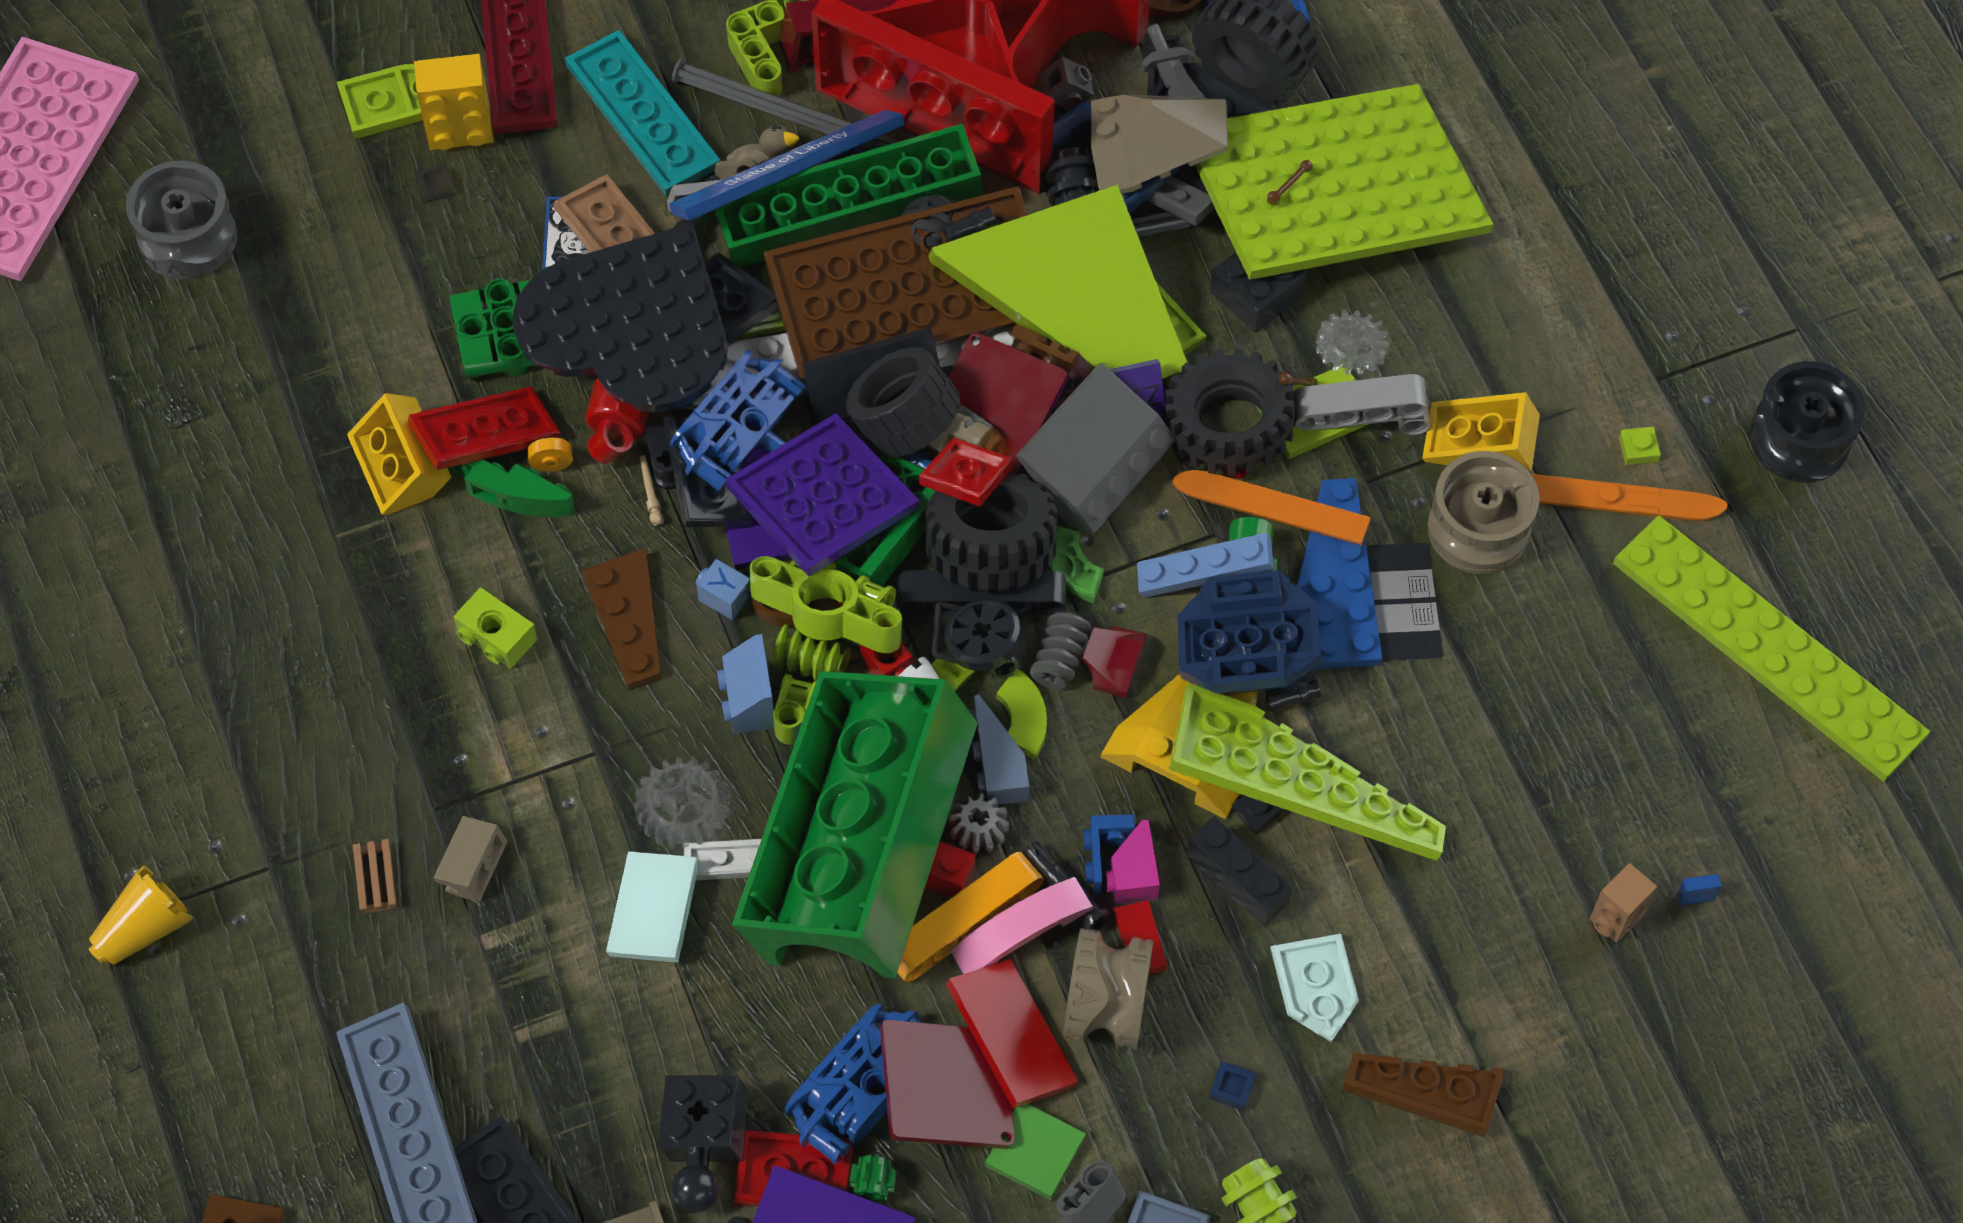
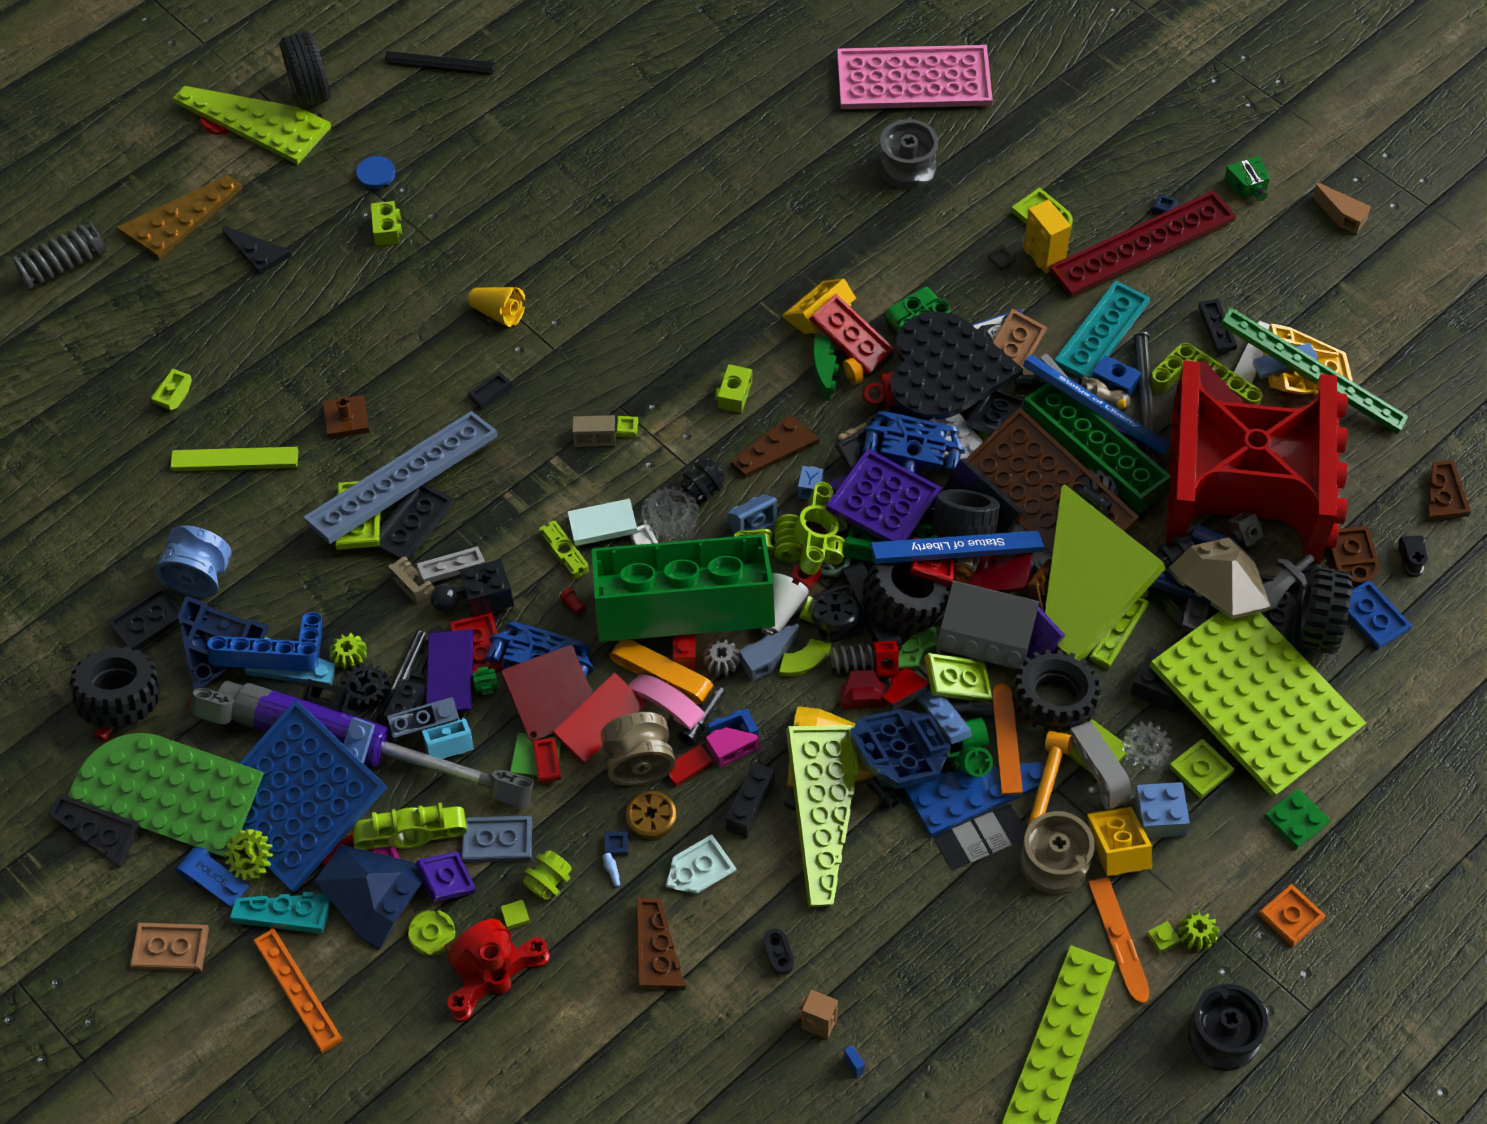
camera: 70 degrees right, 5 degrees down
medium nougat tile [353,839,398,915] -> none
reddish brown hinge [1267,160,1313,205] -> none
reddish brown hinge [1279,372,1318,387] -> none
none -> light grey plate [417,546,485,583]
none -> black tile [468,371,513,410]
none -> red tile [533,737,561,784]
none -> lime piece [539,521,589,579]
none -> red pin [560,588,586,616]
none -> light blue piece [602,853,620,887]
none -> lime tile [616,416,639,438]
none -> pearl gold wheel [626,791,676,840]
none -> black piece [680,458,725,503]
none -> black plate [763,929,794,975]
none -> blue tile [870,531,1044,564]
none -> red brick [874,640,899,677]
none -> red tile [882,667,931,710]
none -> lime tile [925,653,993,702]
none -> black axle [949,700,993,718]
none -> green piece [950,746,993,777]
none -> light orange piece [1027,731,1073,827]
none -> blue brick [1092,355,1141,397]
none -> medium blue brick [1134,782,1190,838]
none -> lime plate [1169,738,1235,799]
none -> lime gear [1178,910,1219,952]
none -> orange tile [1258,884,1326,947]
none -> green plate [1264,788,1331,850]

